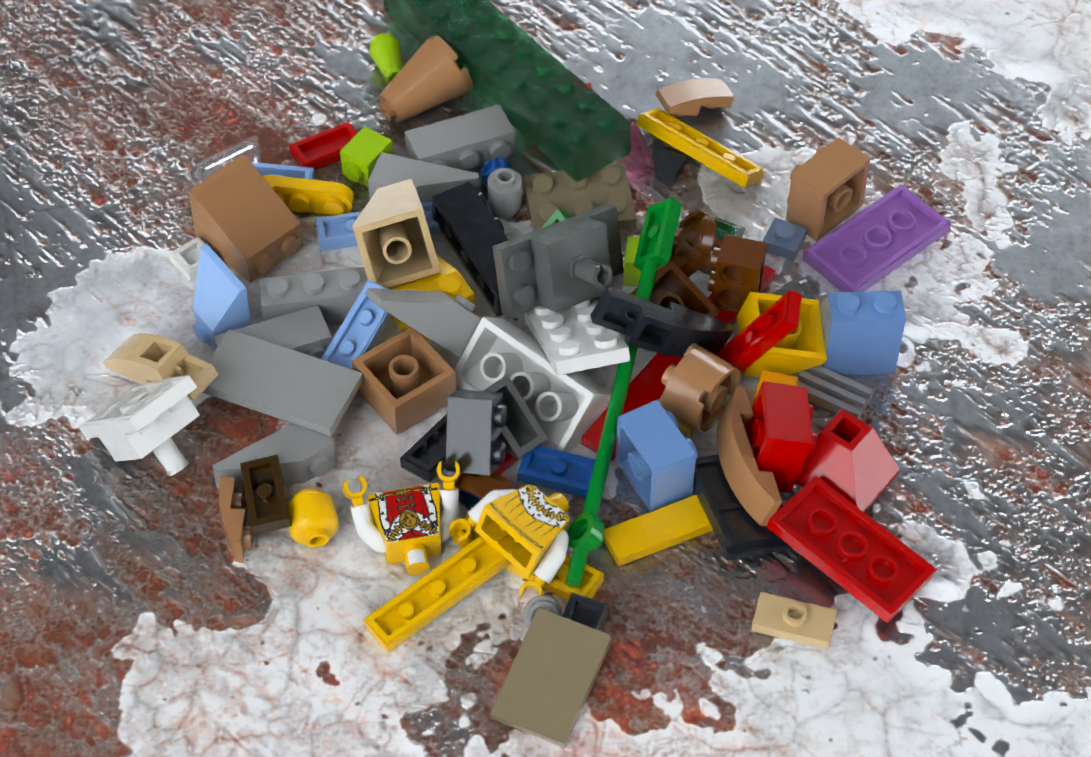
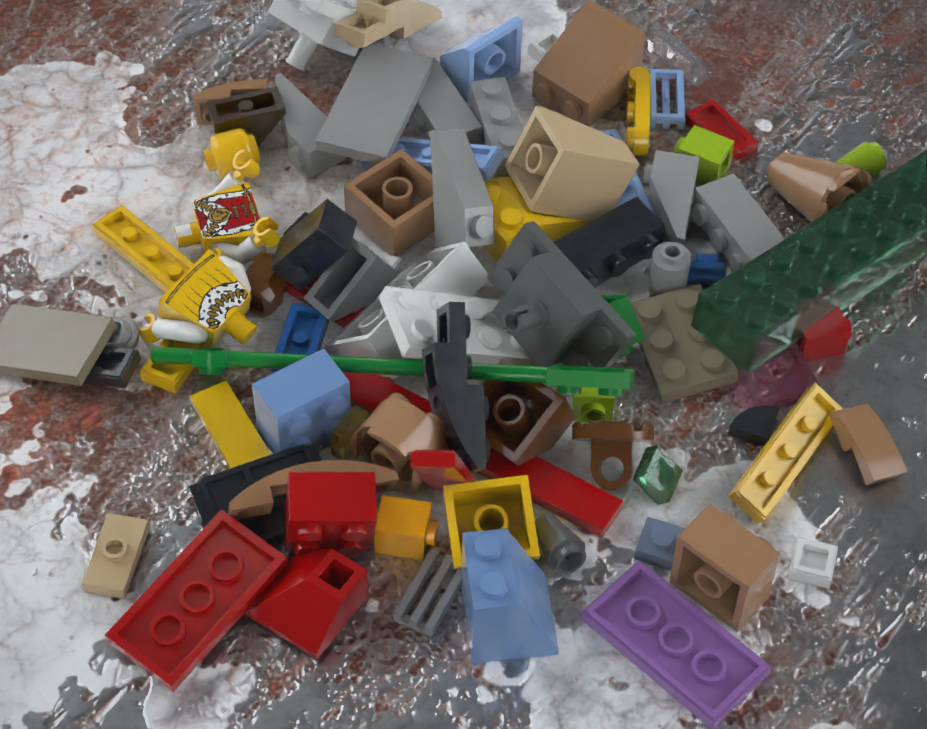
camera: 85 degrees right, 0 degrees up
reddish brown brick [708,234,767,313] -> none
none -> white tile [787,536,838,589]

